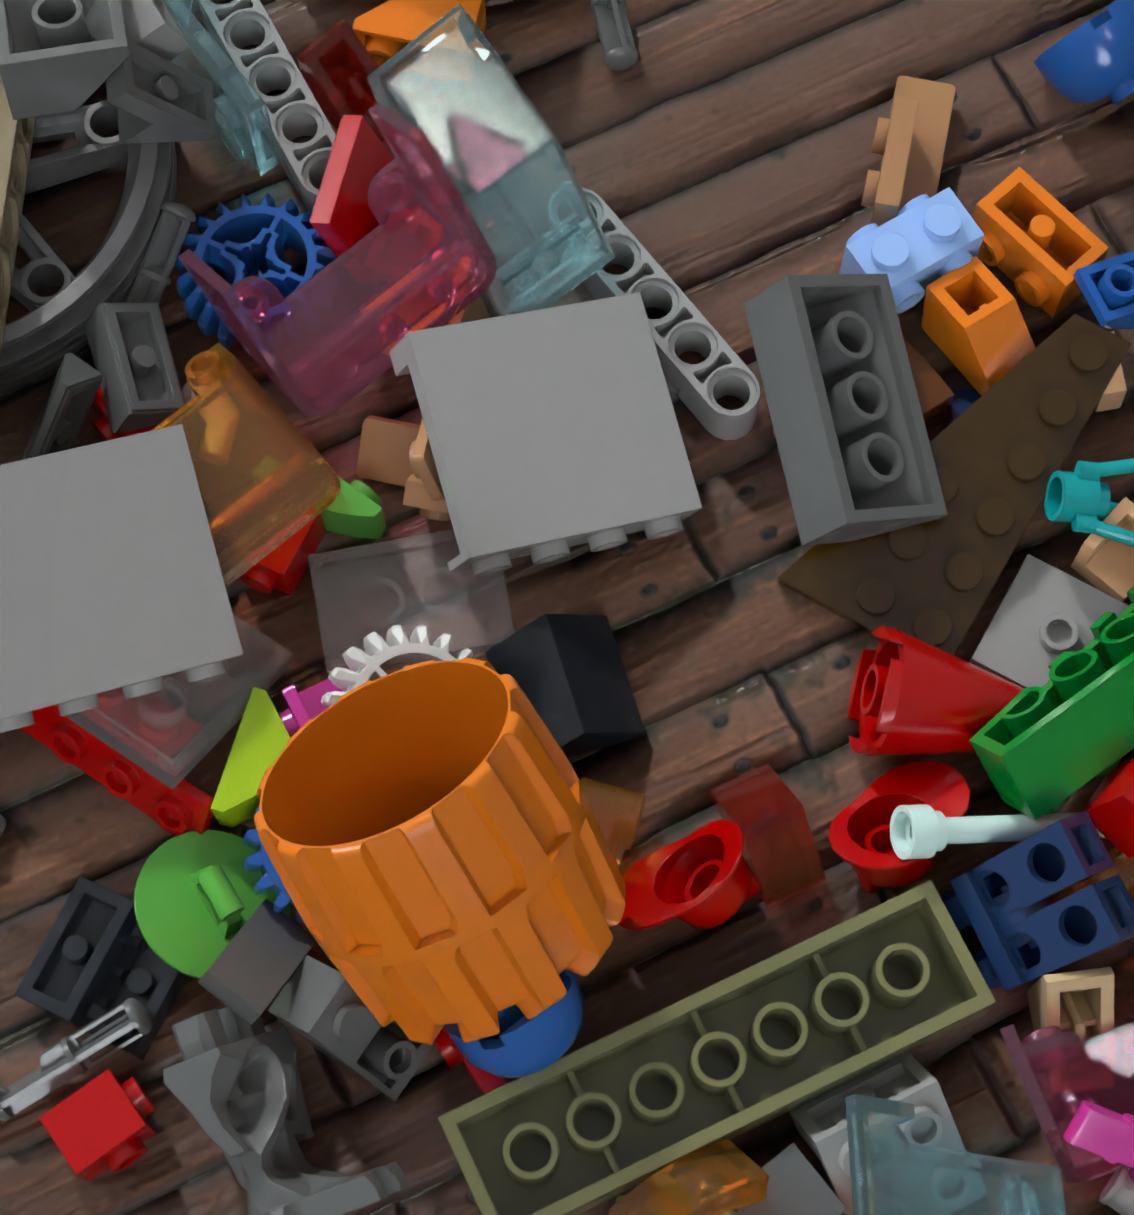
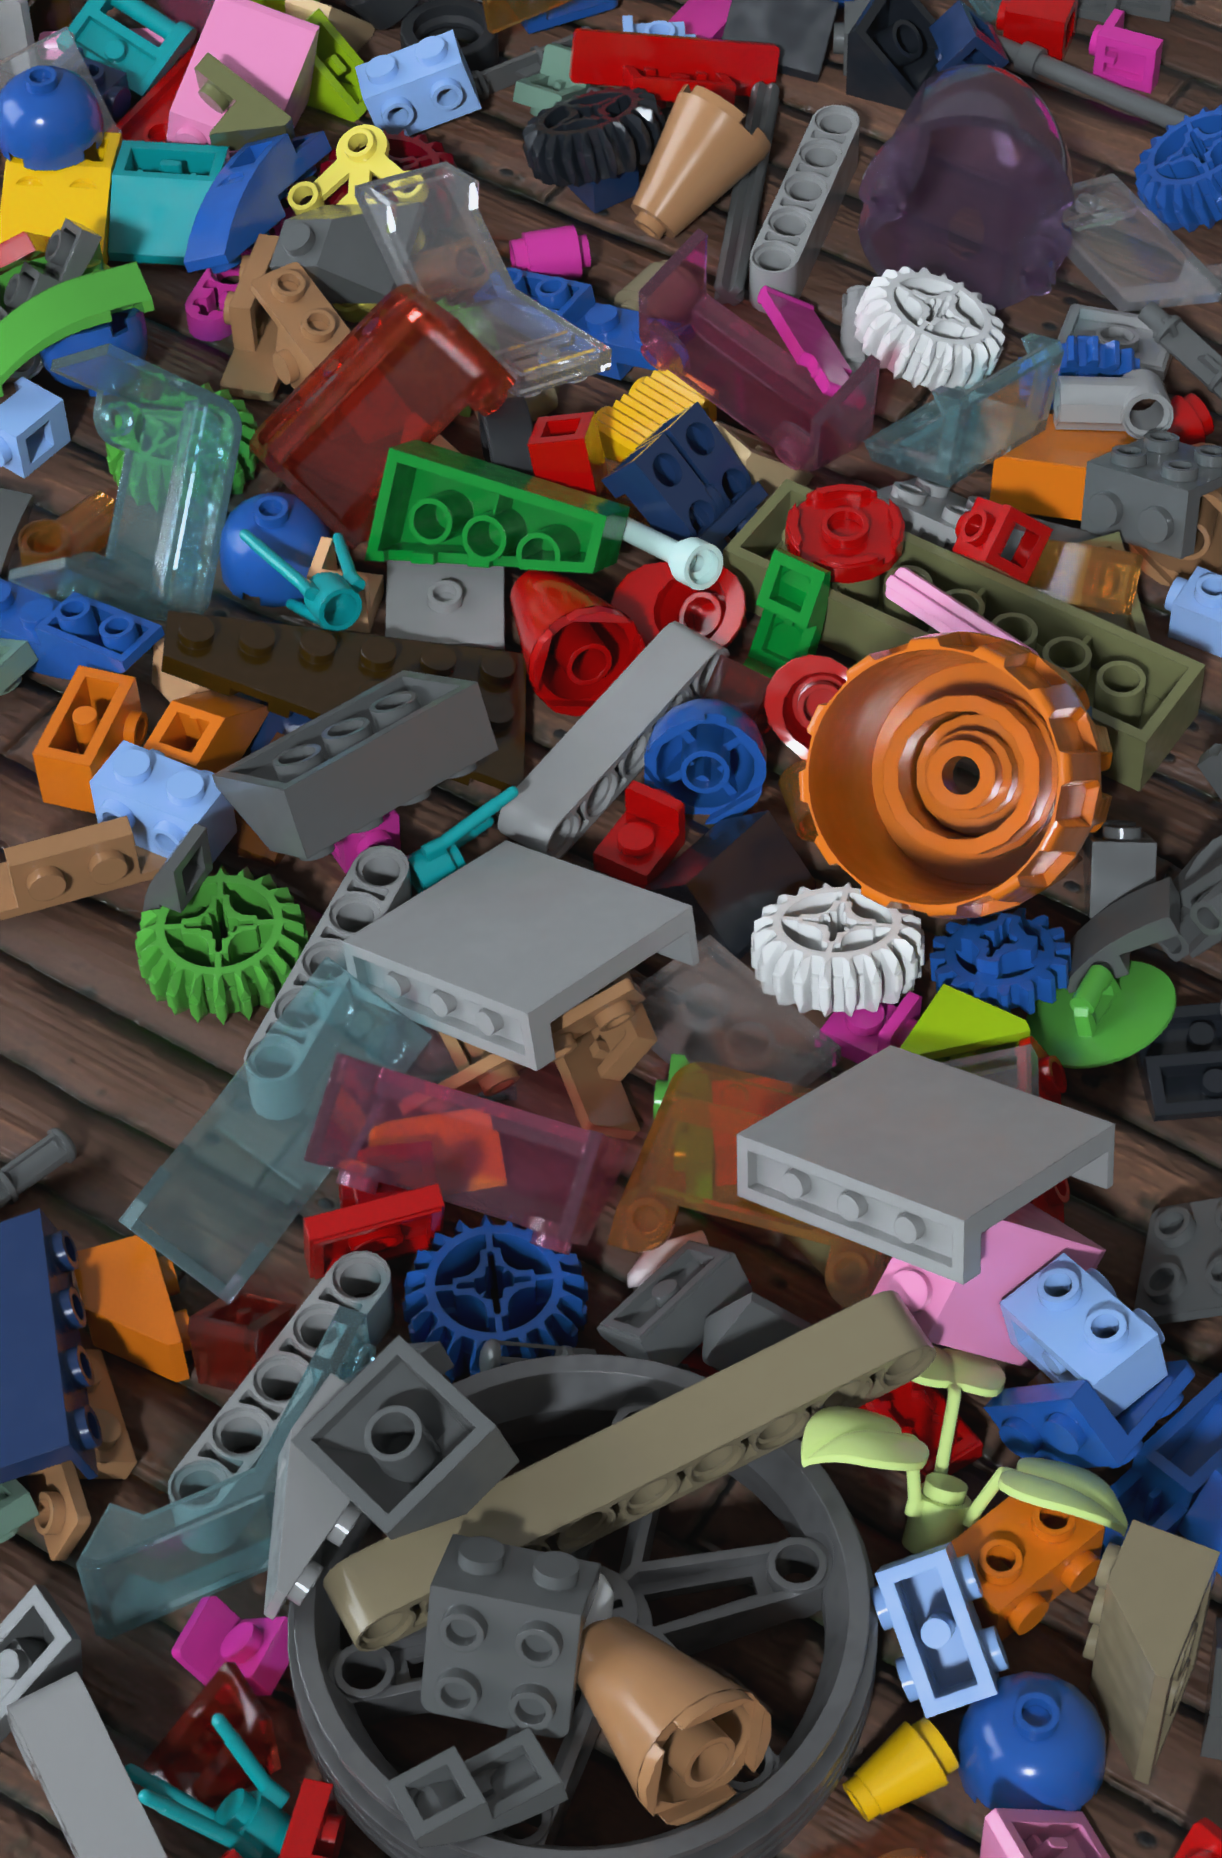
camera: 120 degrees left, 20 degrees down
none -> bright green gear [135,864,309,1026]
none -> dark grey slope [143,823,213,913]
none -> teal plant [406,786,519,894]
none -> light grey beam [498,621,730,859]
none -> red bracket [593,780,685,888]
none -> blue cylinder [644,699,767,824]
none -> green slope [748,548,831,670]
none -> red tile [785,483,905,584]
none -> bright pink axle [885,567,1039,656]
none -> red brick [952,497,1053,584]

